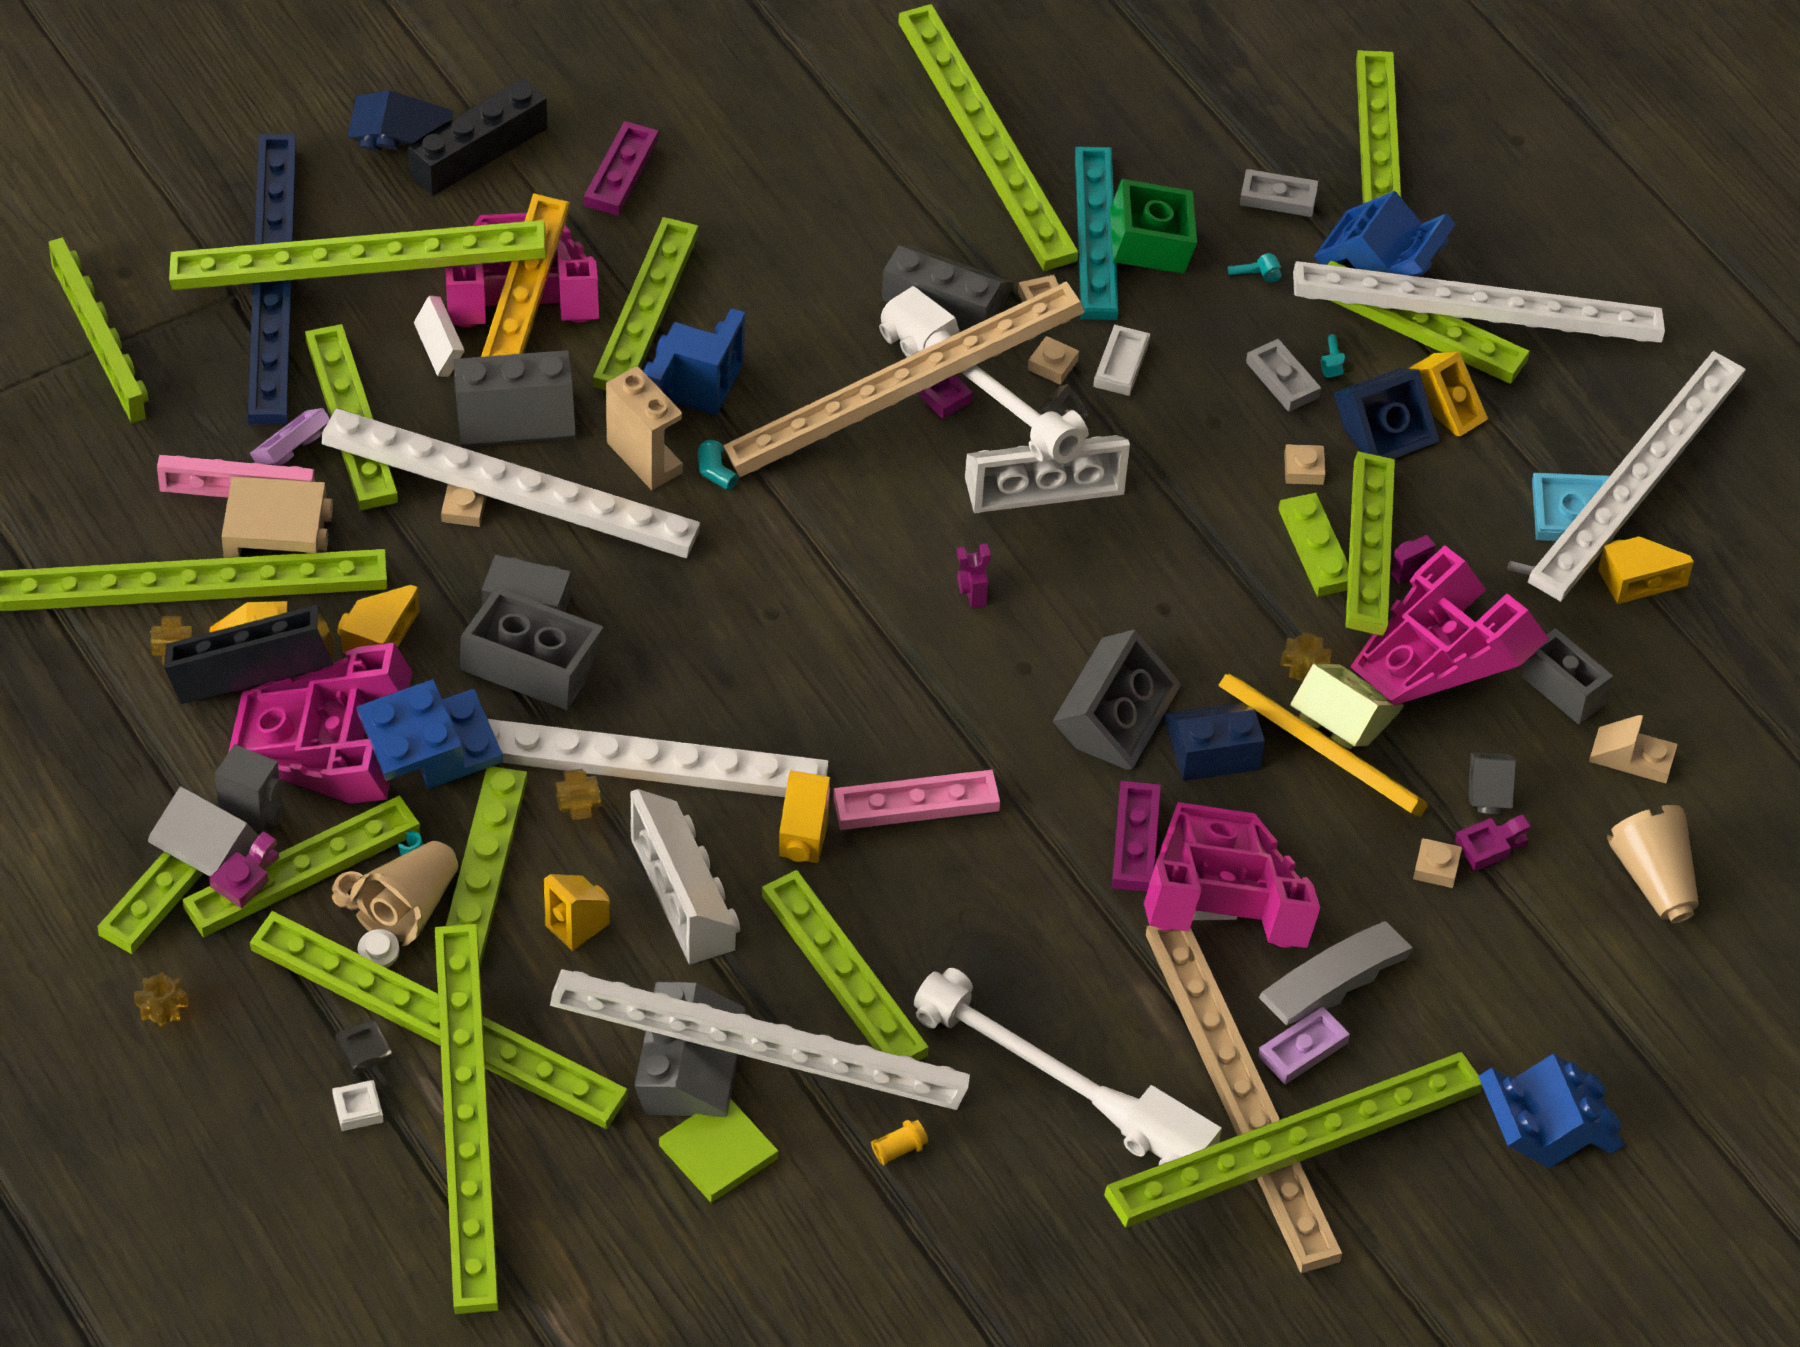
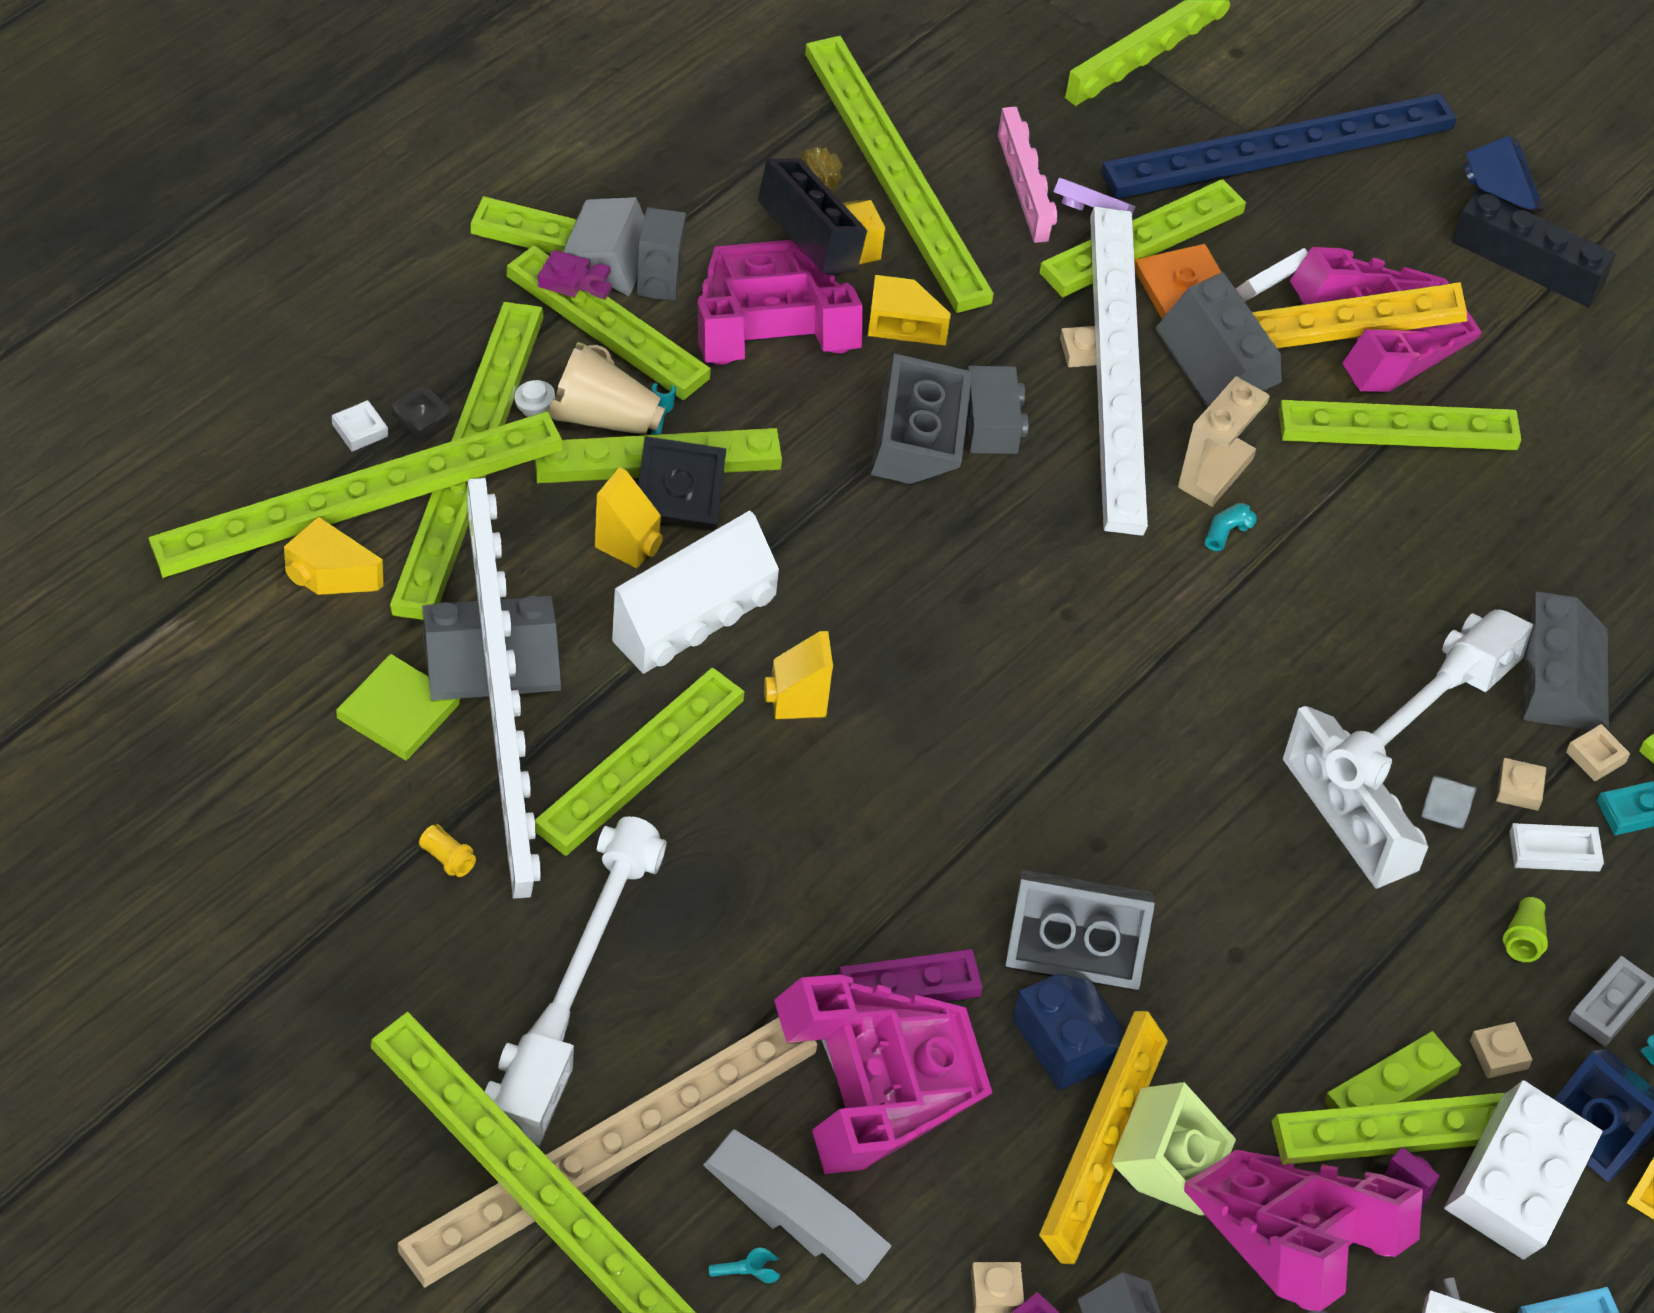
camera: 70 degrees right, 0 degrees up
clear yellow gear [134,972,188,1026] -> none
lime plate [169,220,546,290] -> none
tan panel [221,476,333,558] -> none
blue bracket [357,679,504,789] -> none
white plate [488,719,828,797] -> none
clear yellow gear [555,769,601,820] -> none
magenta plate [584,121,658,216] -> none
blue bracket [644,308,745,416] -> none
tan plate [723,281,1084,477] -> none
bright pink plate [834,769,1000,830] -> none
magenta plate [919,375,973,419] -> none
magenta plate [956,543,991,608] -> none
lavender plate [1258,1006,1350,1085] -> none
clear yellow gear [1281,632,1332,681] -> none
none -> yellow slope [284,517,384,595]
none -> black plate [638,436,727,530]
none -> teal hand [709,1248,780,1283]
none -> orange plate [1134,244,1222,319]
none -> white brick [1444,1080,1603,1260]
none -> lime cone [1503,897,1548,962]

